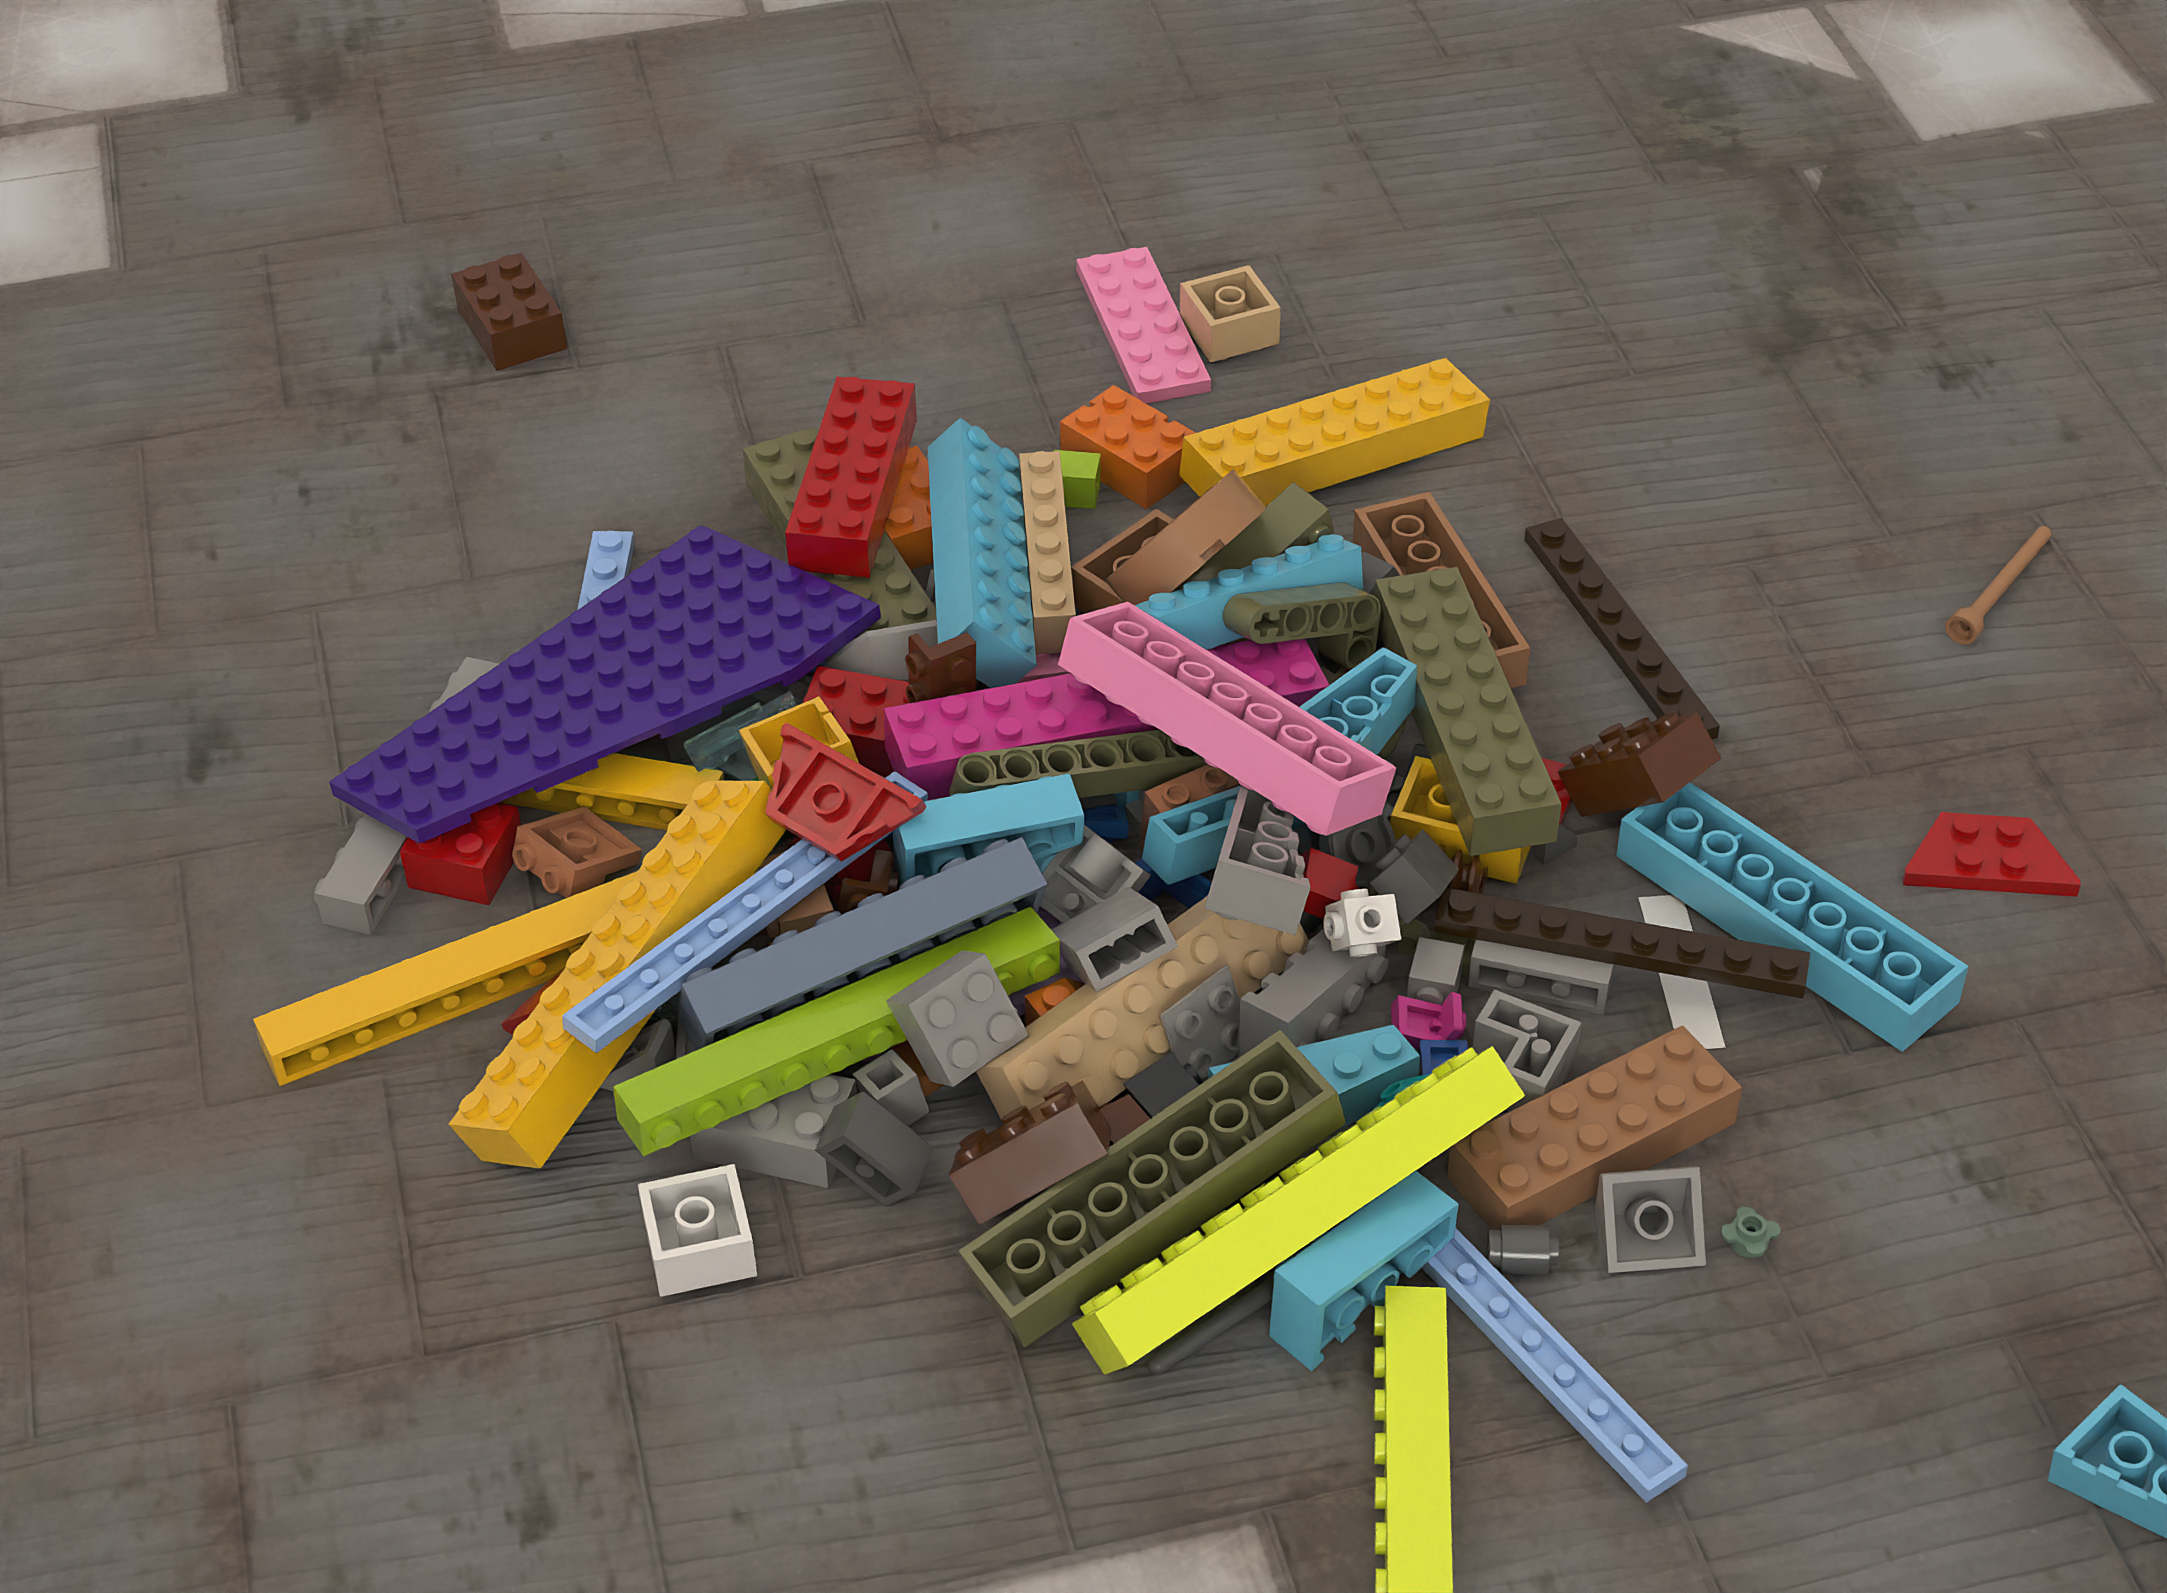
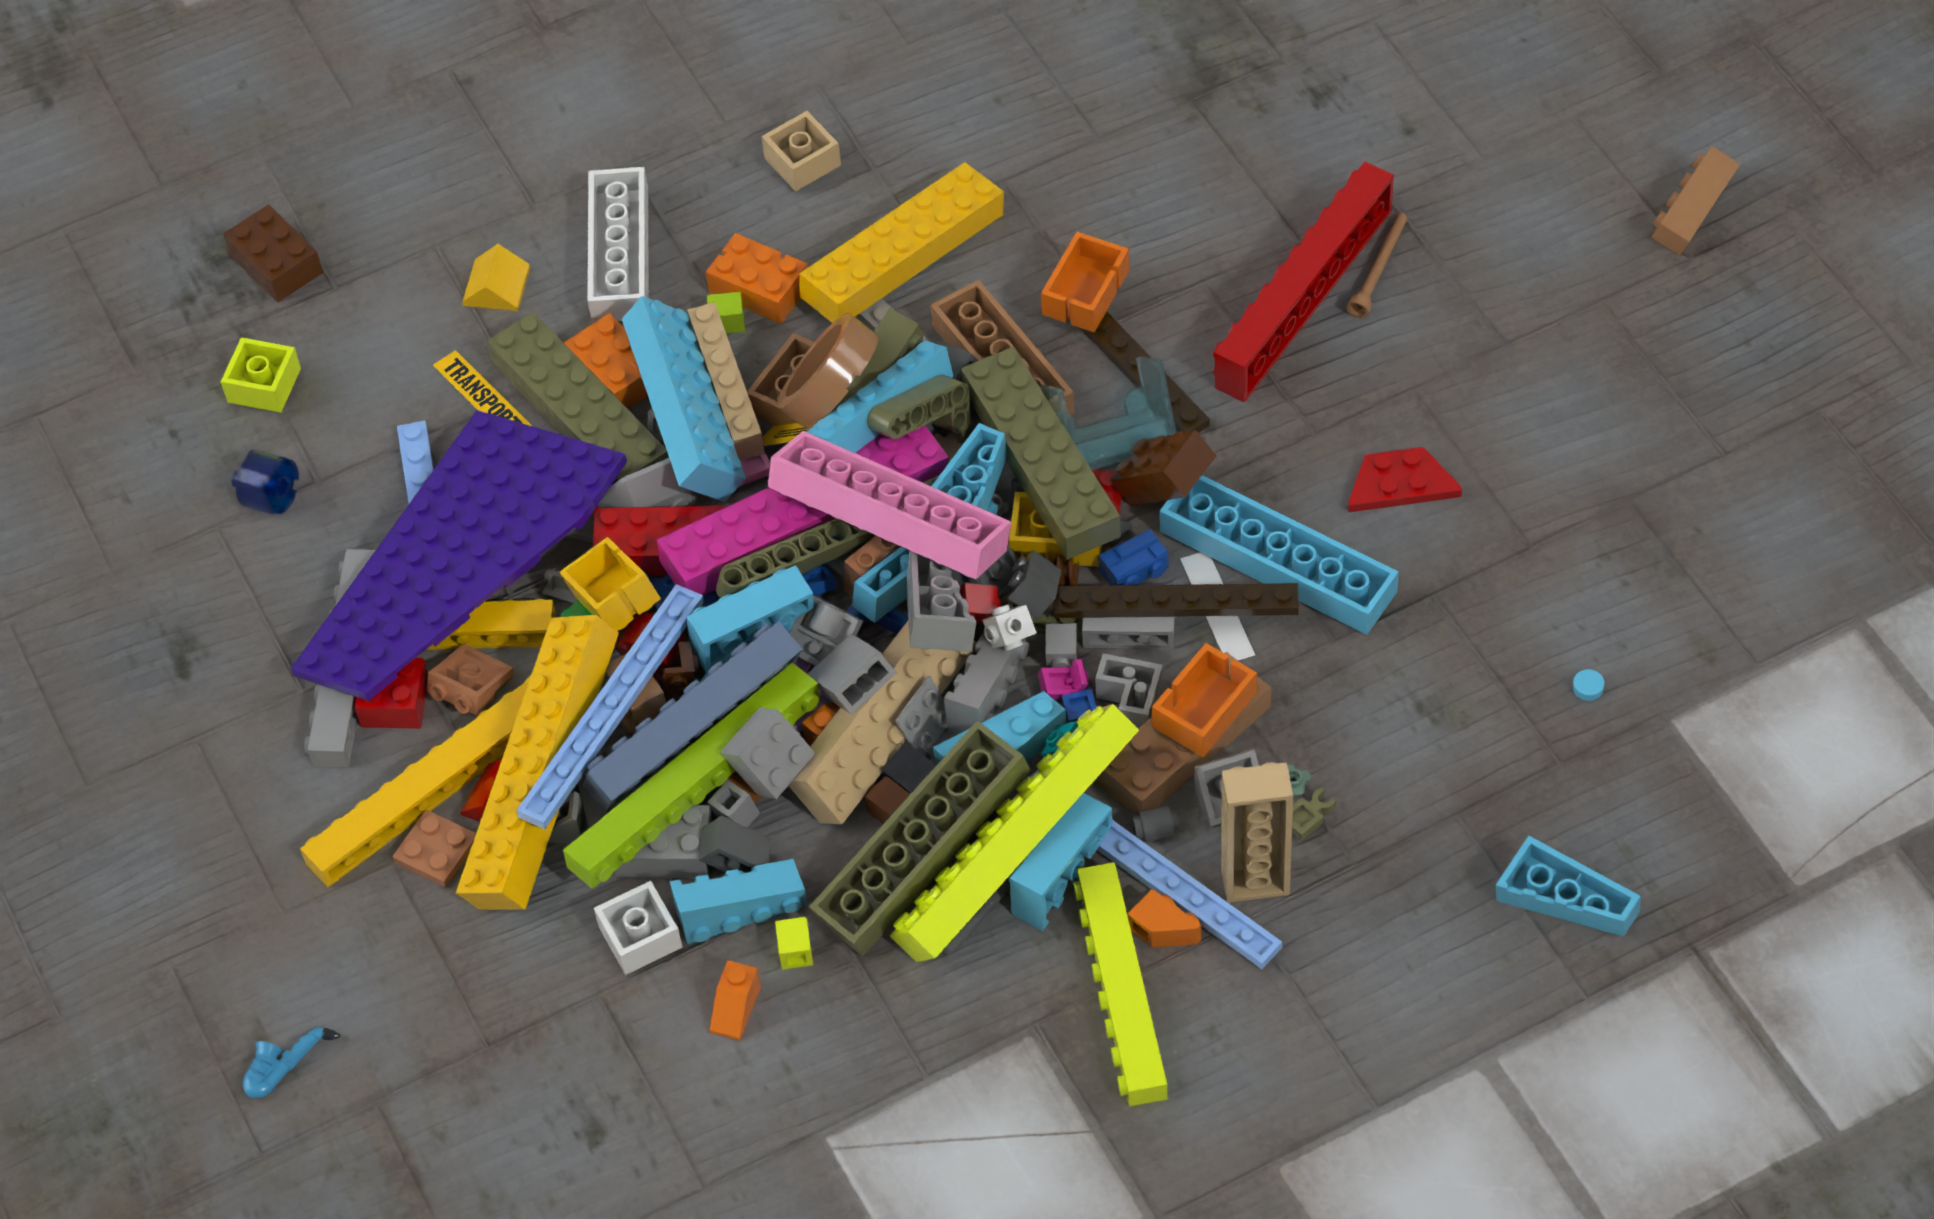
camera: 10 degrees left, 10 degrees up
clear light blue hinge [684,691,799,772] -> none
red wing [765,722,927,862] -> none
red brick [785,376,917,578] -> none
reddish brown bracket [905,632,976,703] -> none
reddish brown brick [949,1080,1112,1225] -> none
bright pink plate [1076,247,1211,404] -> none
none -> neon yellow brick [221,337,301,413]
none -> clear blue brick [231,449,299,515]
none -> dark azure piece [242,1027,341,1099]
none -> nougat plate [392,810,476,888]
none -> yellow sticker [433,350,532,426]
none -> yellow slope [462,244,530,311]
none -> white brick [588,167,649,323]
none -> medium azure wedge [669,859,807,944]
none -> orange slope [709,960,761,1041]
none -> neon yellow panel [775,917,813,970]
none -> clear light blue windscreen [1039,357,1177,471]
none -> orange piece [1041,231,1130,333]
none -> blue brick [1098,529,1169,586]
none -> orange slope [1127,889,1201,948]
none -> orange piece [1152,643,1257,757]
none -> red brick [1213,161,1394,403]
none -> tan brick [1221,762,1293,903]
none -> olive plate [1292,788,1336,841]

